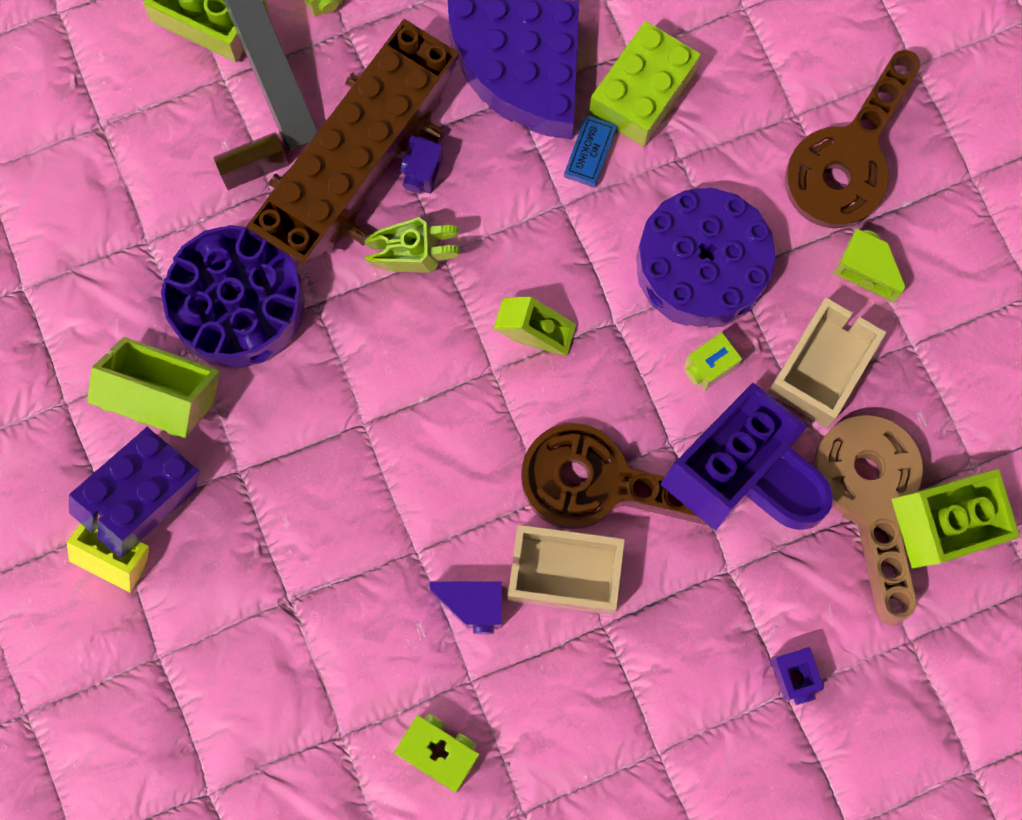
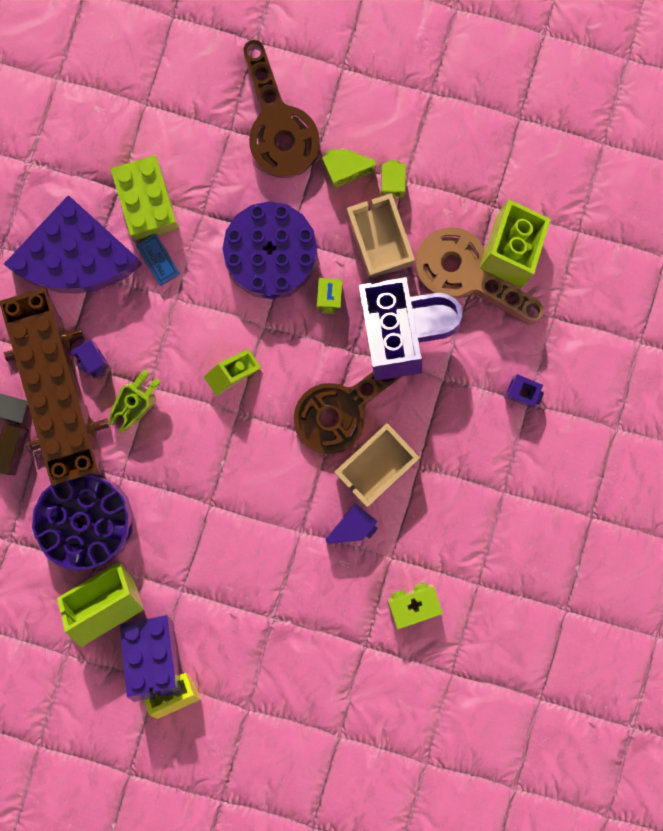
camera: 55 degrees left, 10 degrees up
none -> lime brick [380,160,406,198]

